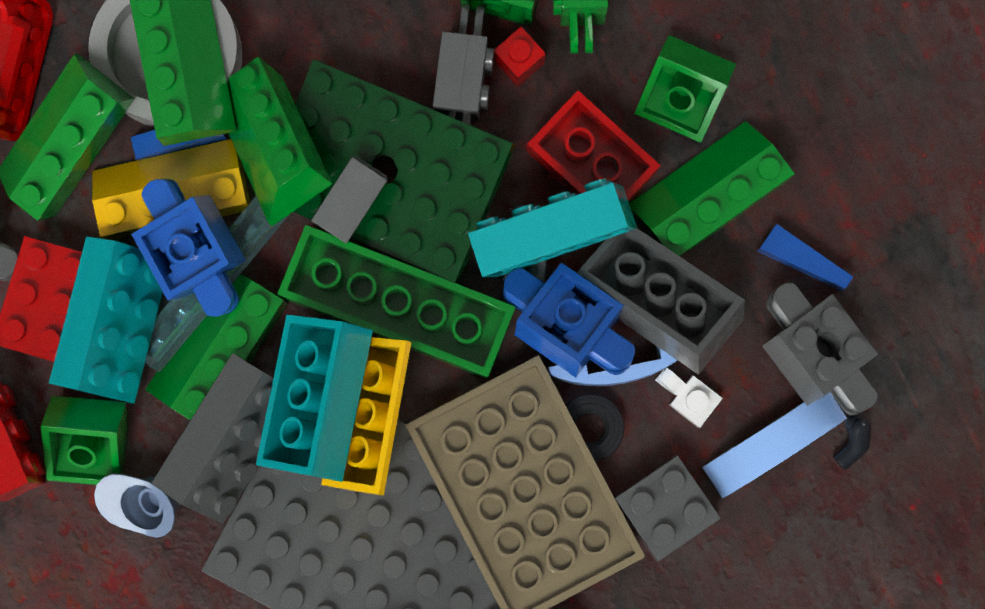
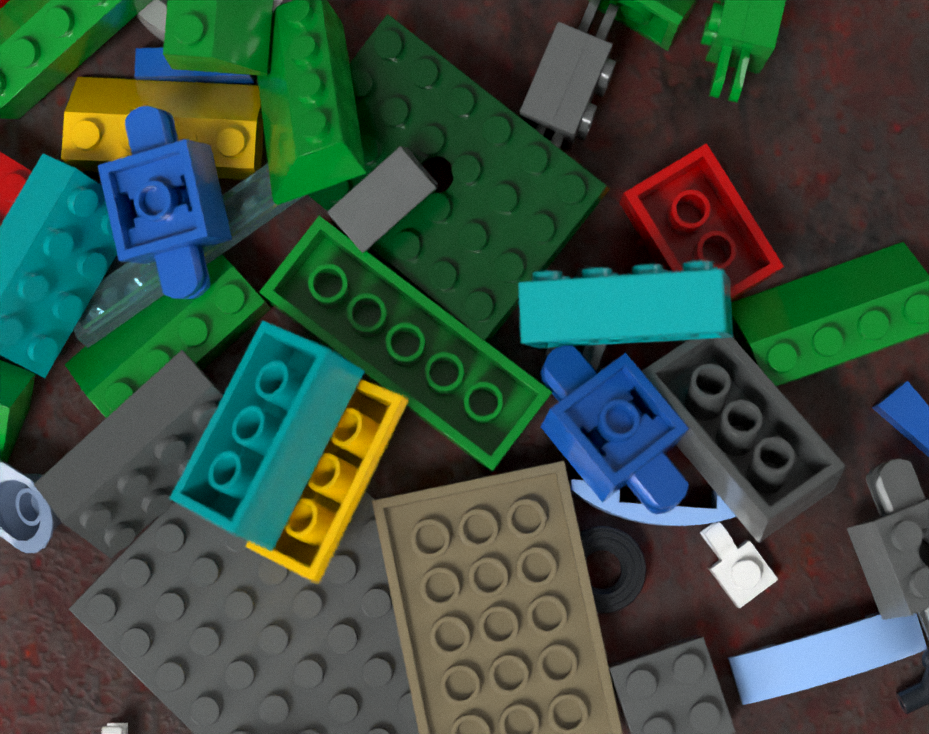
camera: 15 degrees right, 0 degrees up
red brick [494,27,546,87] -> none
green slope [634,35,736,143] -> none

